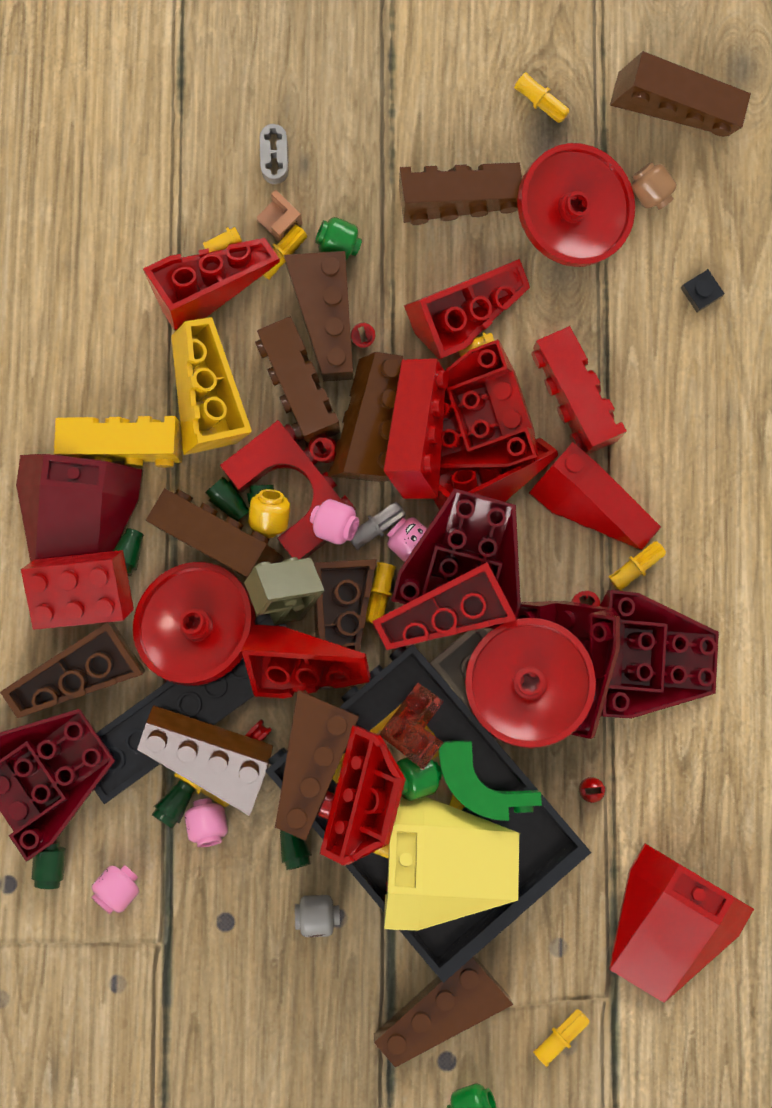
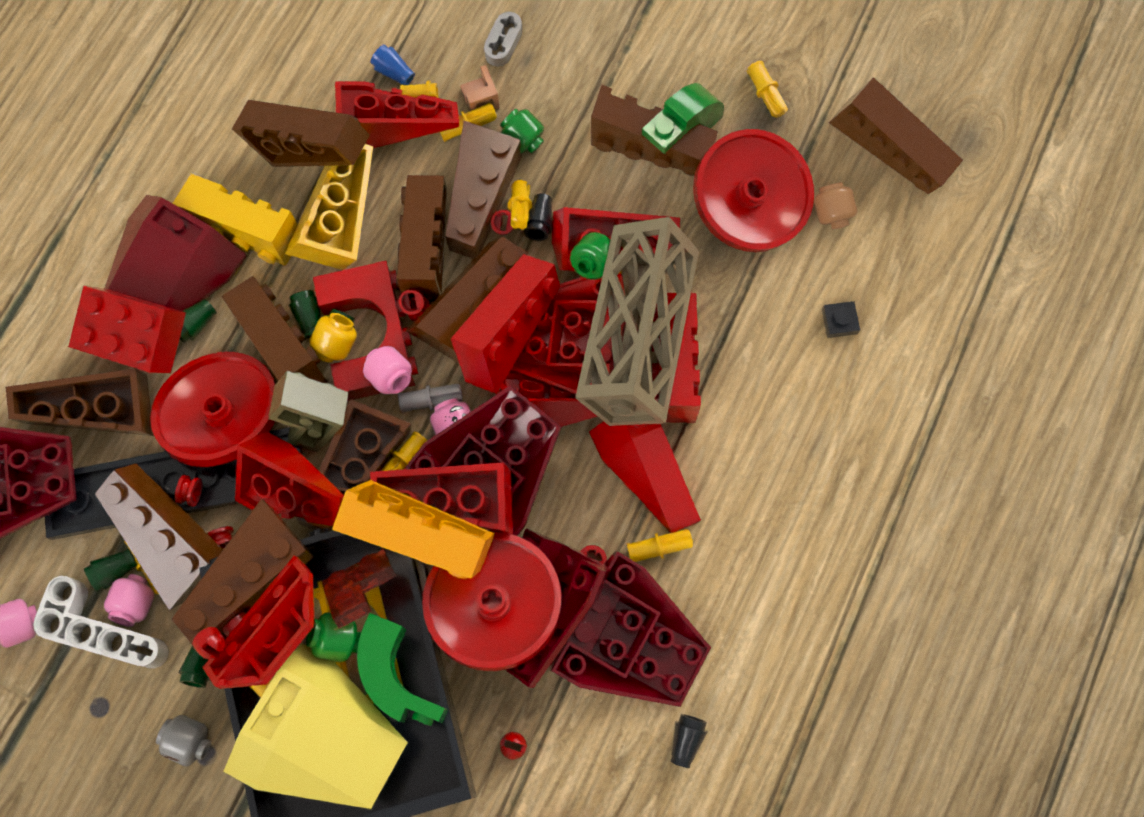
camera: 30 degrees right, 10 degrees down
none -> white beam [33,576,169,668]
none -> red bush [175,474,203,507]
none -> red hinge [192,627,225,659]
none -> reddish brown wedge [232,100,370,167]
none -> light orange wedge [332,480,495,579]
none -> blue cone [370,44,415,85]
none -> yellow axle [508,180,532,230]
none -> black cone [524,193,553,241]
none -> green head [570,232,611,280]
none -> dark tan piece [575,217,699,426]
none -> green arch [642,83,724,154]
none -> black cone [670,714,708,768]

